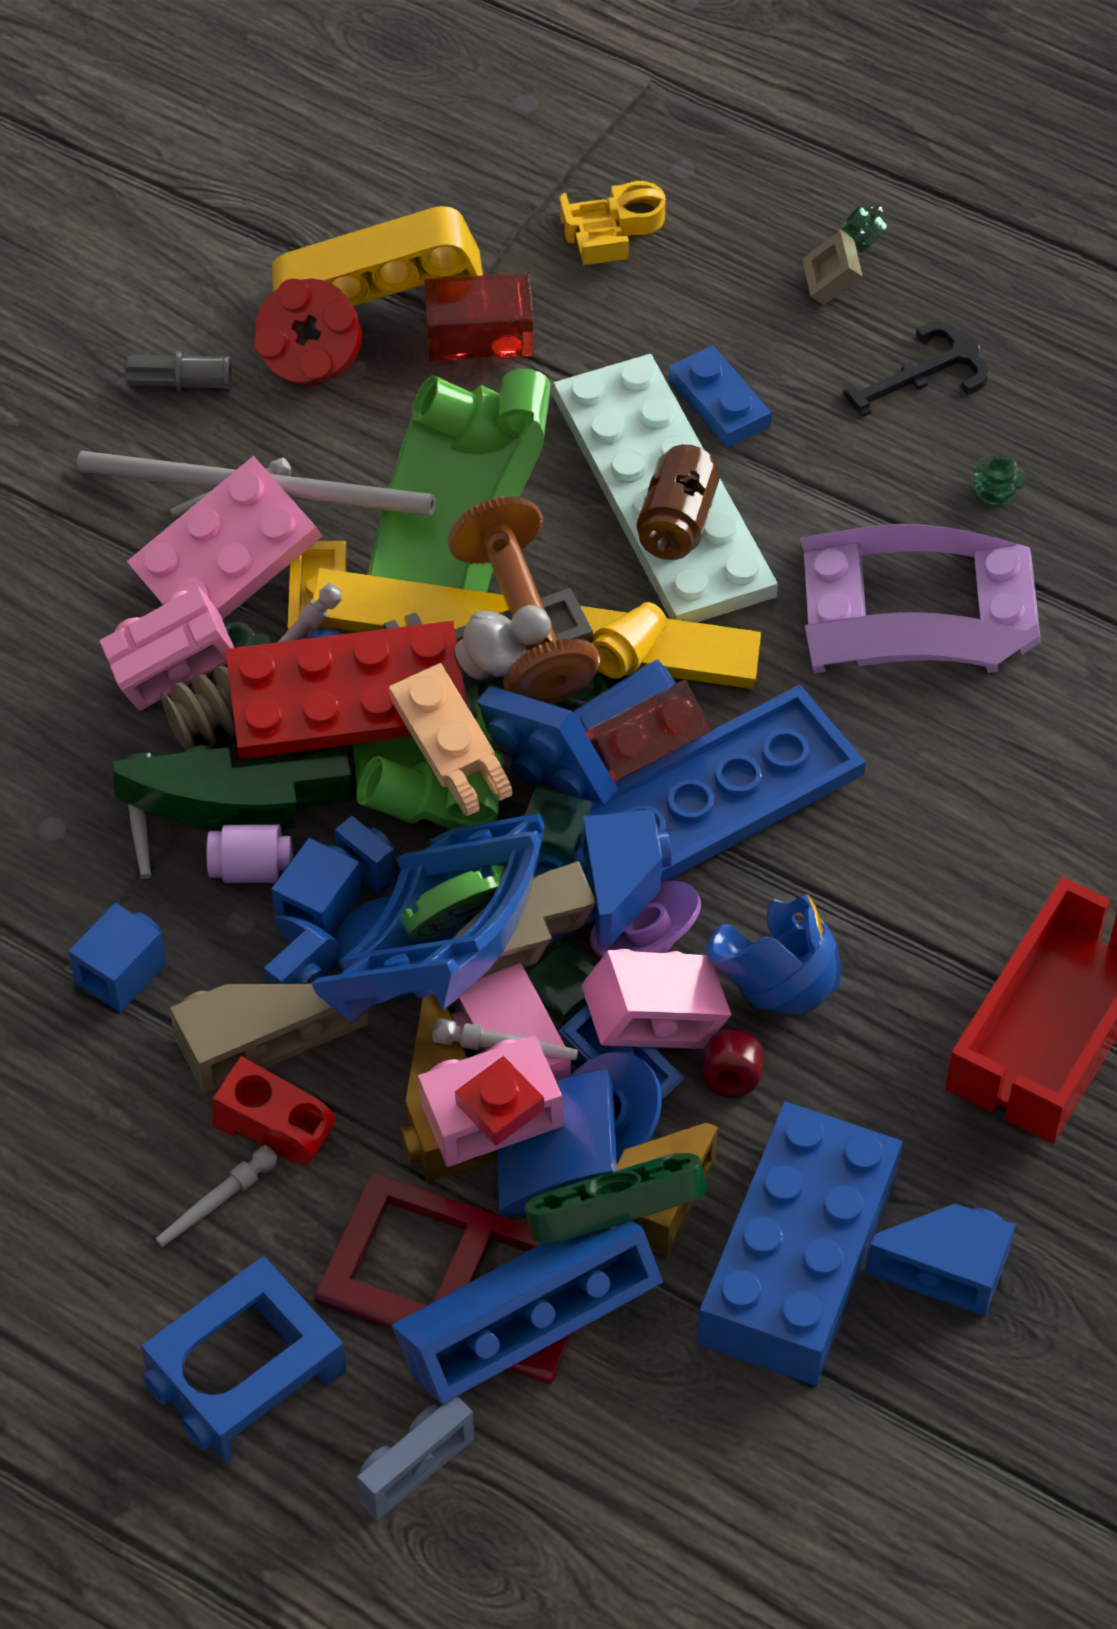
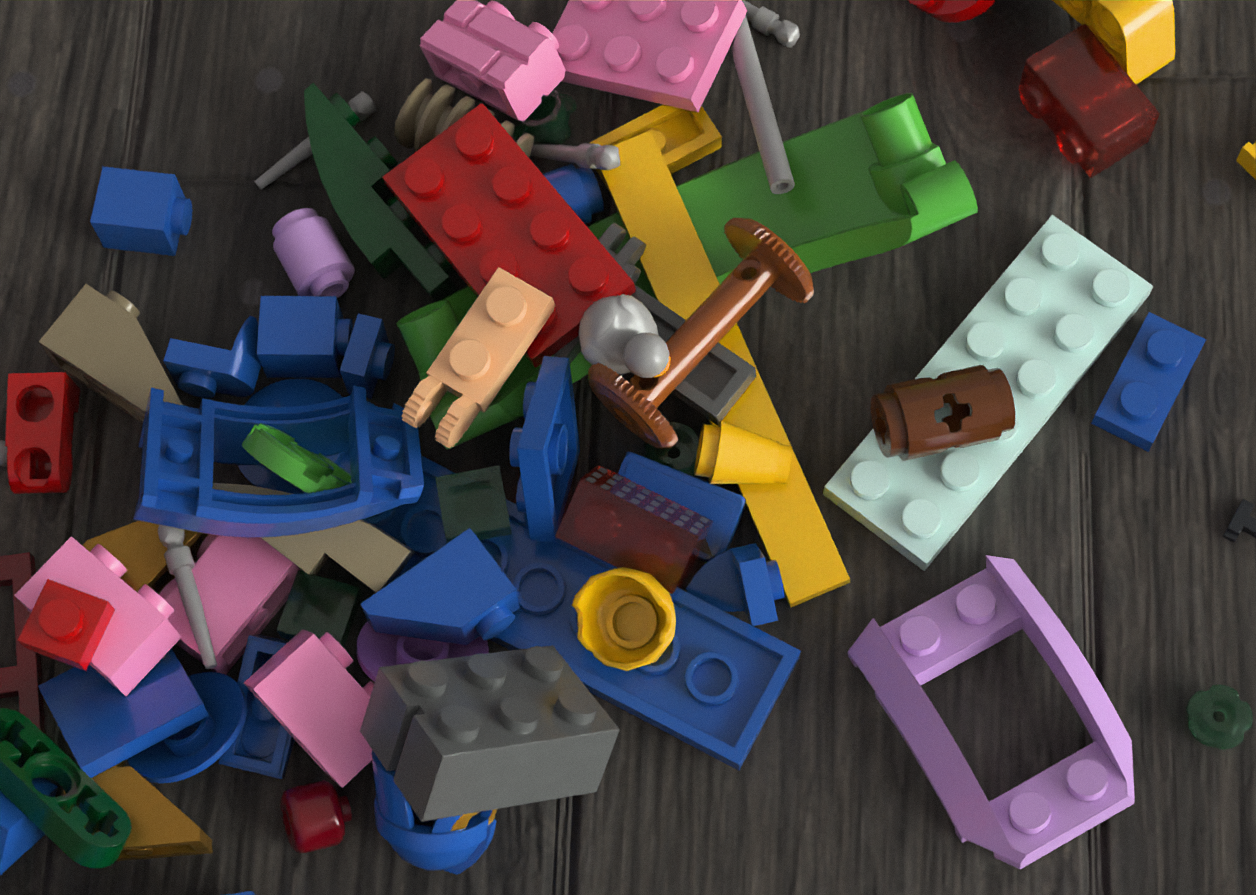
camera: 65 degrees right, 15 degrees up
none -> dark grey piece [360,645,620,822]
none -> yellow hair [572,567,676,671]
none -> blue plate [686,543,785,626]

